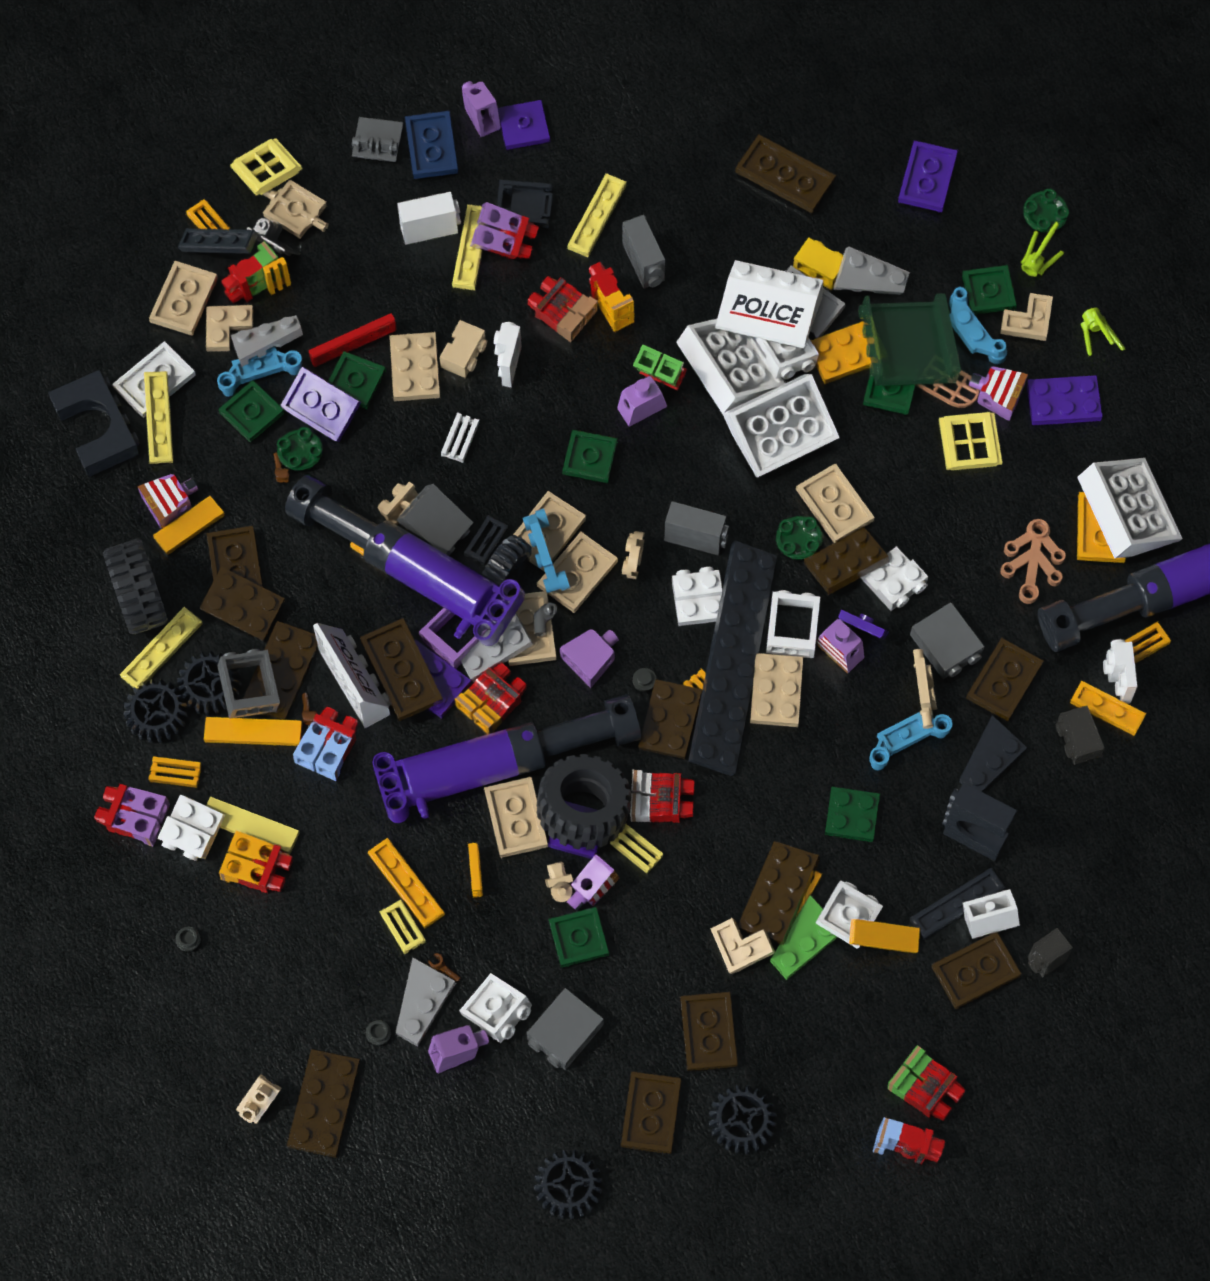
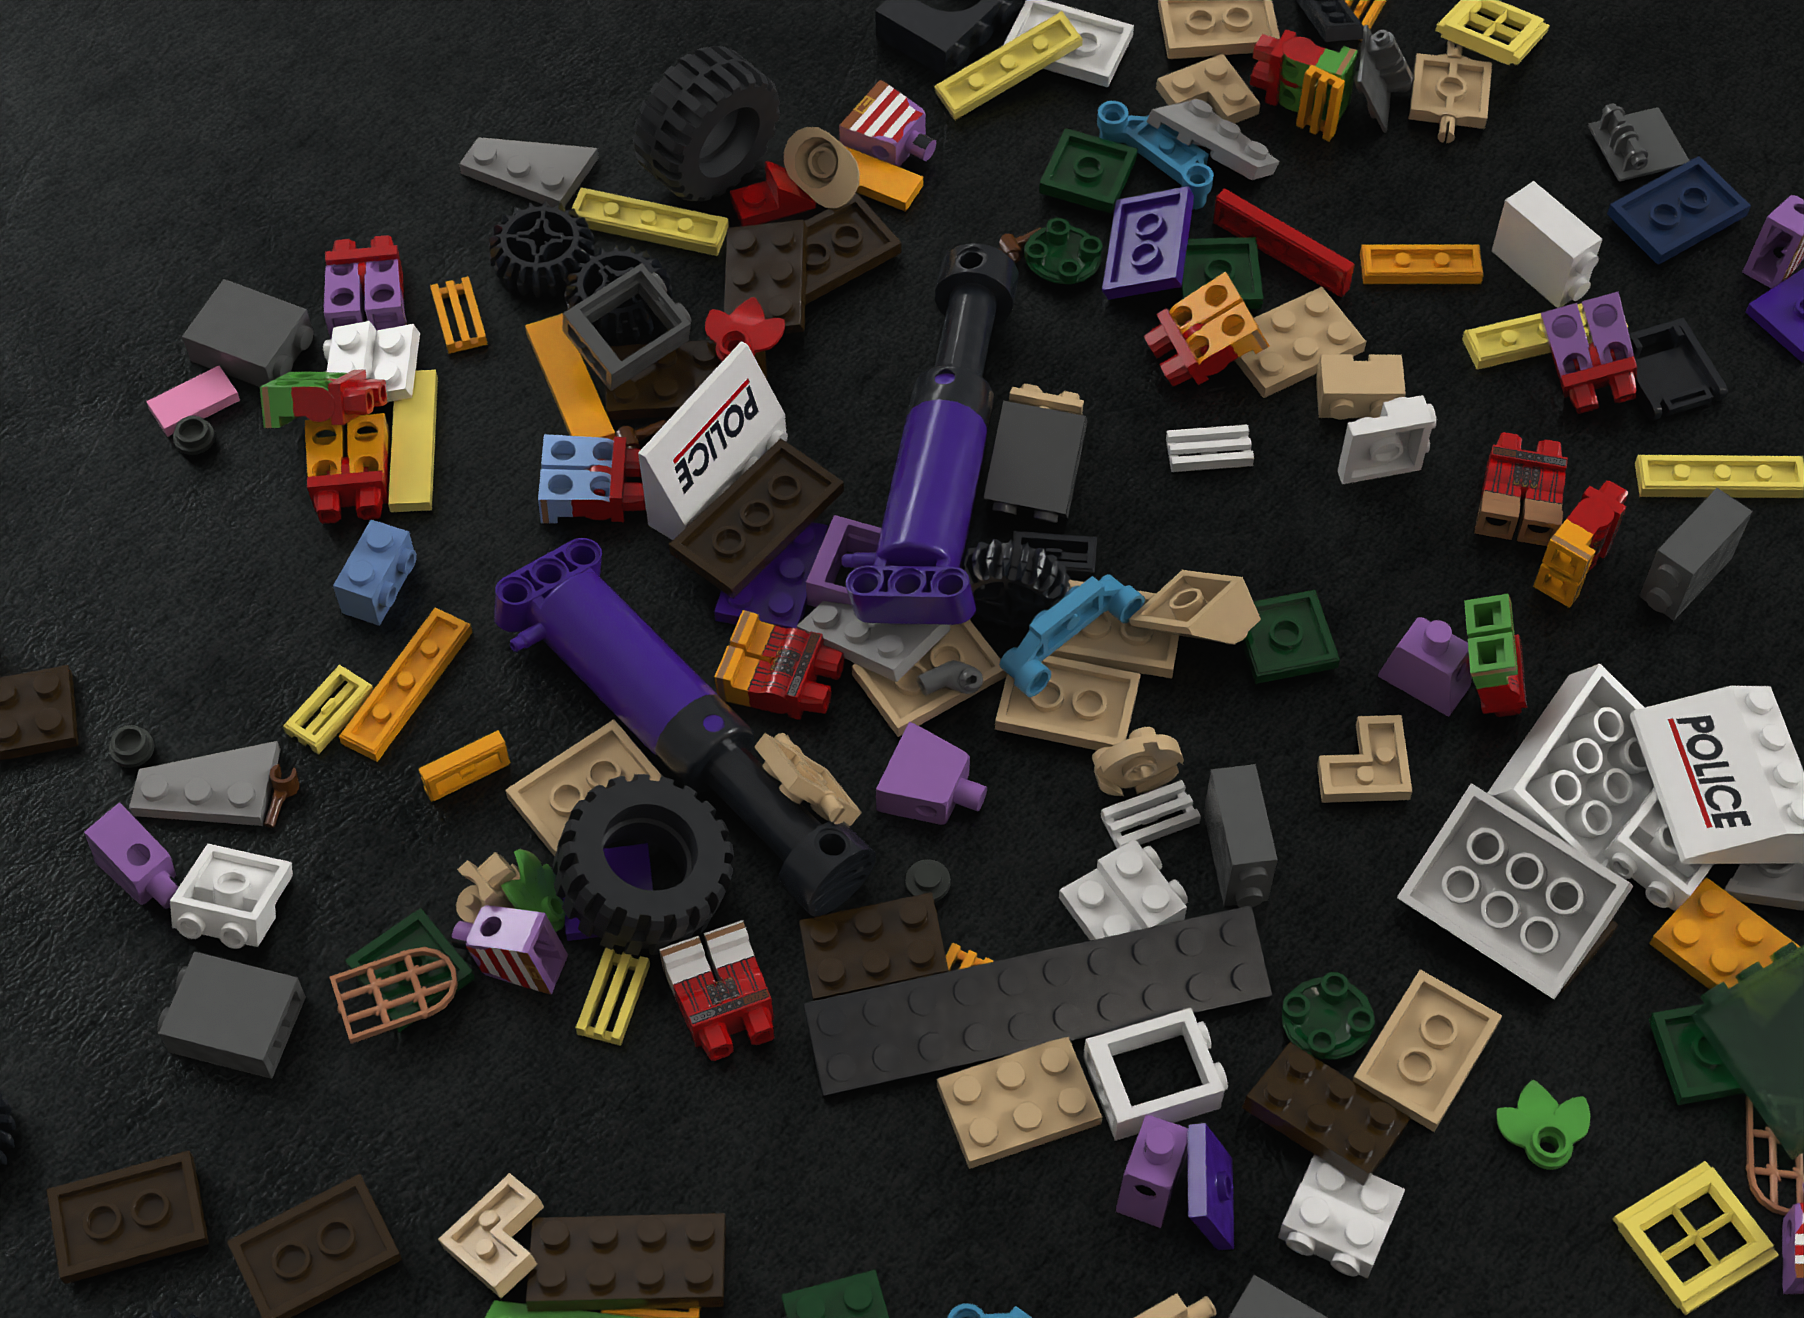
camera: 65 degrees right, 10 degrees down
none -> bright pink tile [146,366,240,437]
none -> dark grey brick [182,279,314,387]
none -> red hips [260,370,387,428]
none -> nougat window [330,947,458,1044]
none -> medium blue brick [333,520,416,626]
none -> light grey wing [459,137,598,208]
none -> bright green plate [501,849,566,932]
none -> red plate [705,297,785,362]
none -> red slope [730,161,816,226]
none -> tan plate [754,733,862,826]
none -> tan piece [784,127,860,209]
none -> white tile [1101,780,1201,849]
none -> tan slope [1129,570,1261,644]
none -> hips [1144,271,1270,387]
none -> tan plate [1317,715,1412,803]
none -> light orange tile [1360,244,1483,284]
none -> bright green plate [1496,1080,1590,1170]

